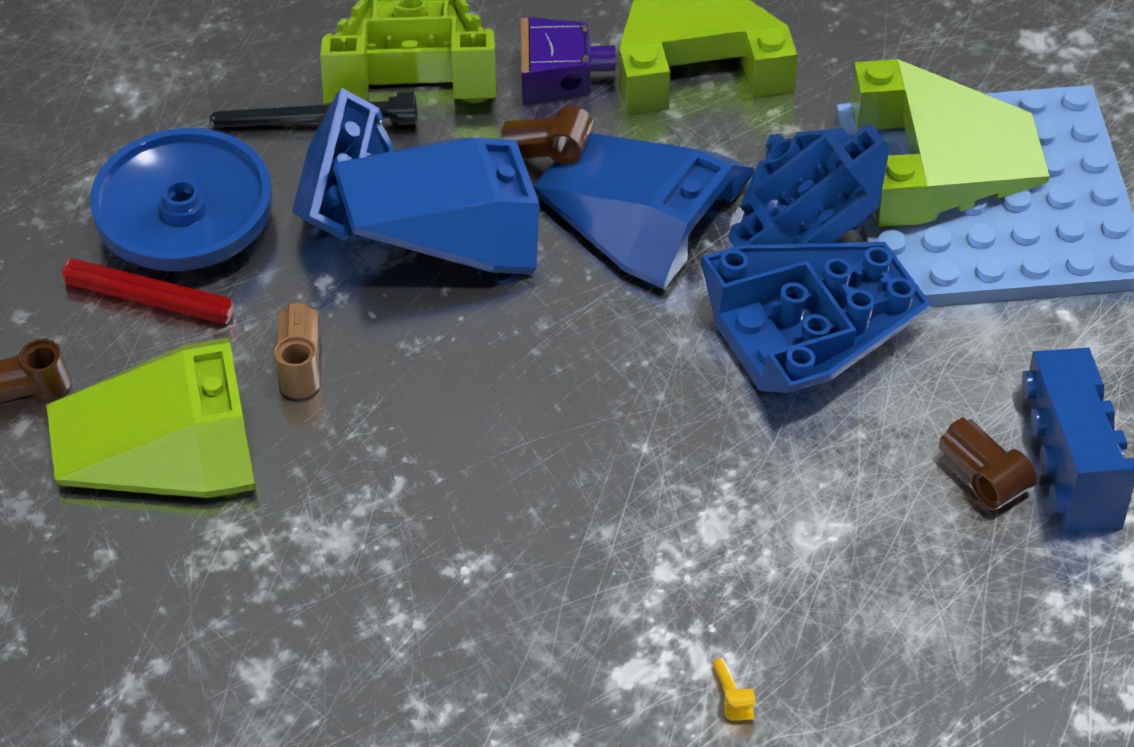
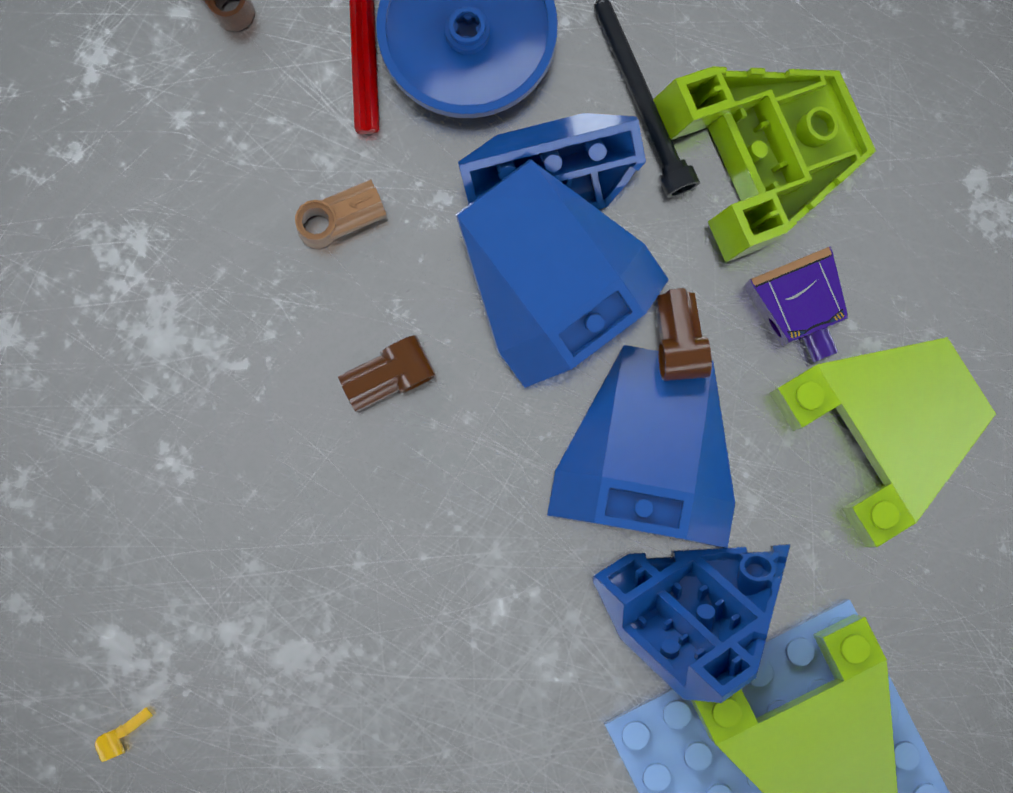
camera: 70 degrees right, 35 degrees up
lime wedge [46,337,256,498] -> none
blue wedge [701,242,931,393] -> none
none -> reddish brown piece [338,335,436,412]

